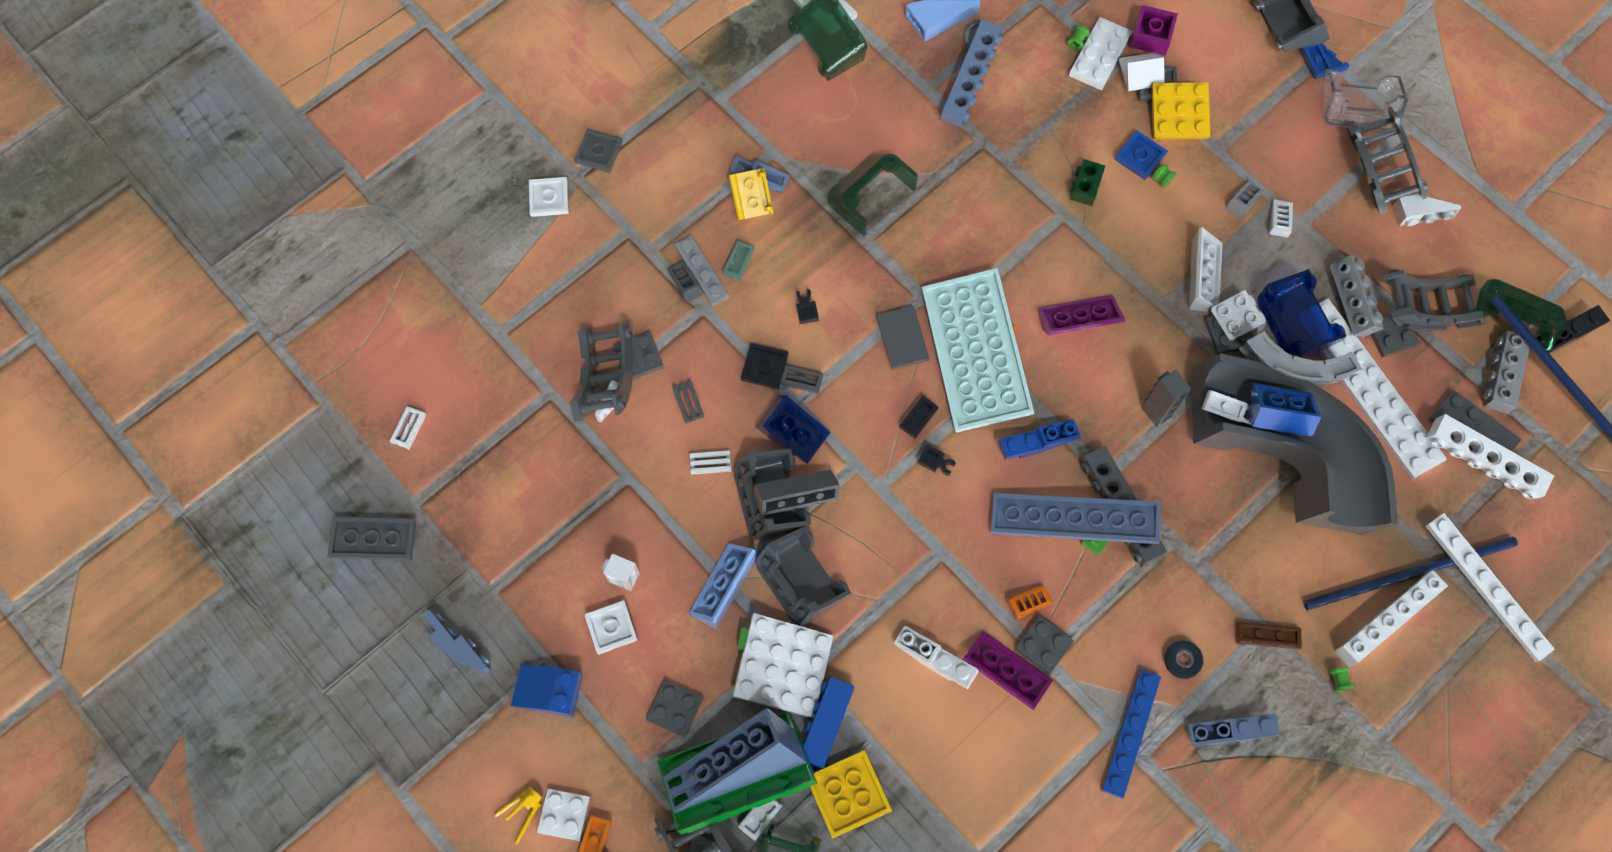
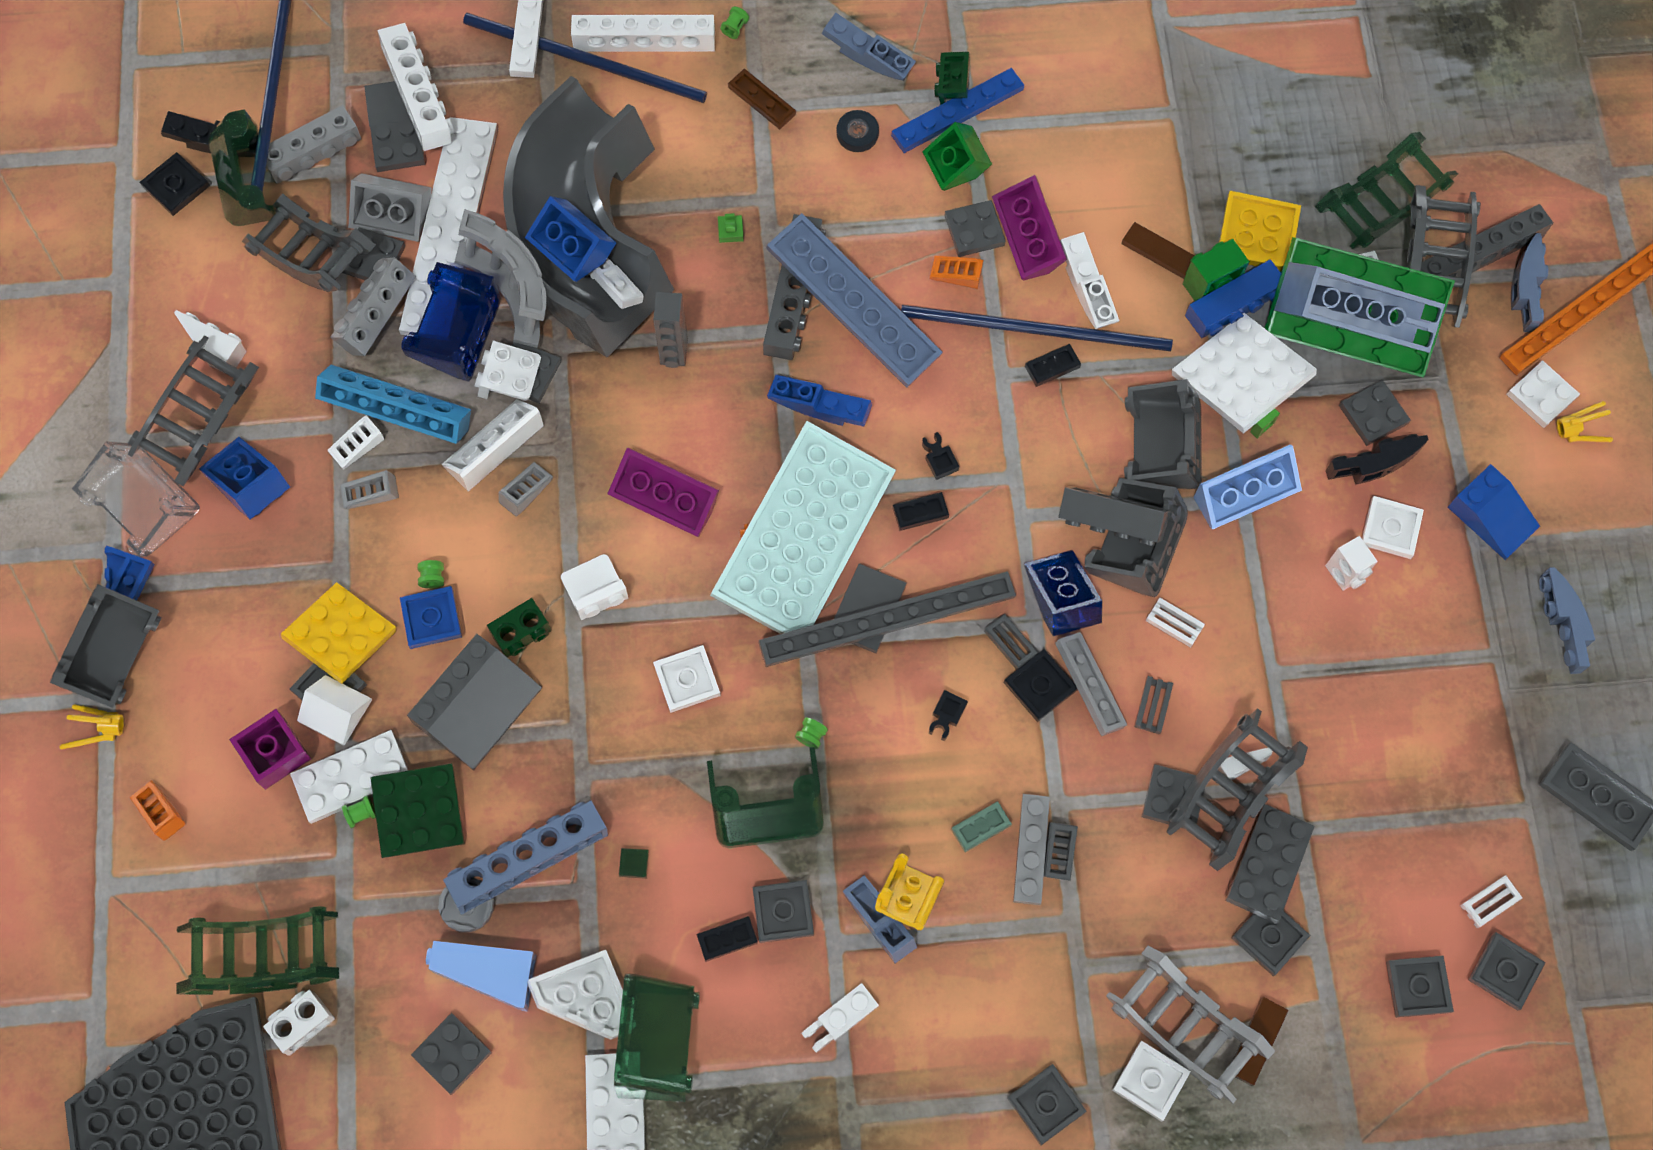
camera: 145 degrees left, 0 degrees up
none -> black tile [139,152,210,216]
none -> blue slope [199,437,290,519]
none -> dark azure brick [315,365,471,444]
none -> light grey slope [348,173,432,242]
none -> dark green plate [370,763,465,858]
none -> dark grey slope [407,634,542,770]
none -> light grey slope [499,462,553,516]
none -> white plate [527,950,638,1040]
none -> white bracket [561,554,628,620]
none -> clear green tile [619,848,649,879]
none -> white plate [653,645,721,713]
none -> black plate [696,916,758,962]
none -> bright green tile [718,213,743,243]
none -> dark grey plate [752,880,814,943]
none -> dark grey plate [758,571,1016,667]
none -> bright green wheel [795,717,828,749]
none -> white hinge [801,983,879,1053]
none -> dark blue piece [901,305,1173,352]
none -> green slope [922,122,992,191]
none -> dark green bracket [934,52,970,105]
none -> black plate [1025,344,1081,387]
none -> light grey plate [1055,632,1127,737]
none -> light grey fence [1106,945,1275,1103]
none -> reddish brown tile [1121,222,1195,279]
none -> green brick [1183,239,1250,301]
none -> dark grey plate [1225,804,1315,924]
none -> dark grey tile [1232,911,1311,977]
none -> reddish brown tile [1232,997,1289,1086]
none -> black slope [1326,434,1429,485]
none -> dark grey plate [1386,956,1454,1018]
none -> dark grey plate [1468,932,1546,1011]

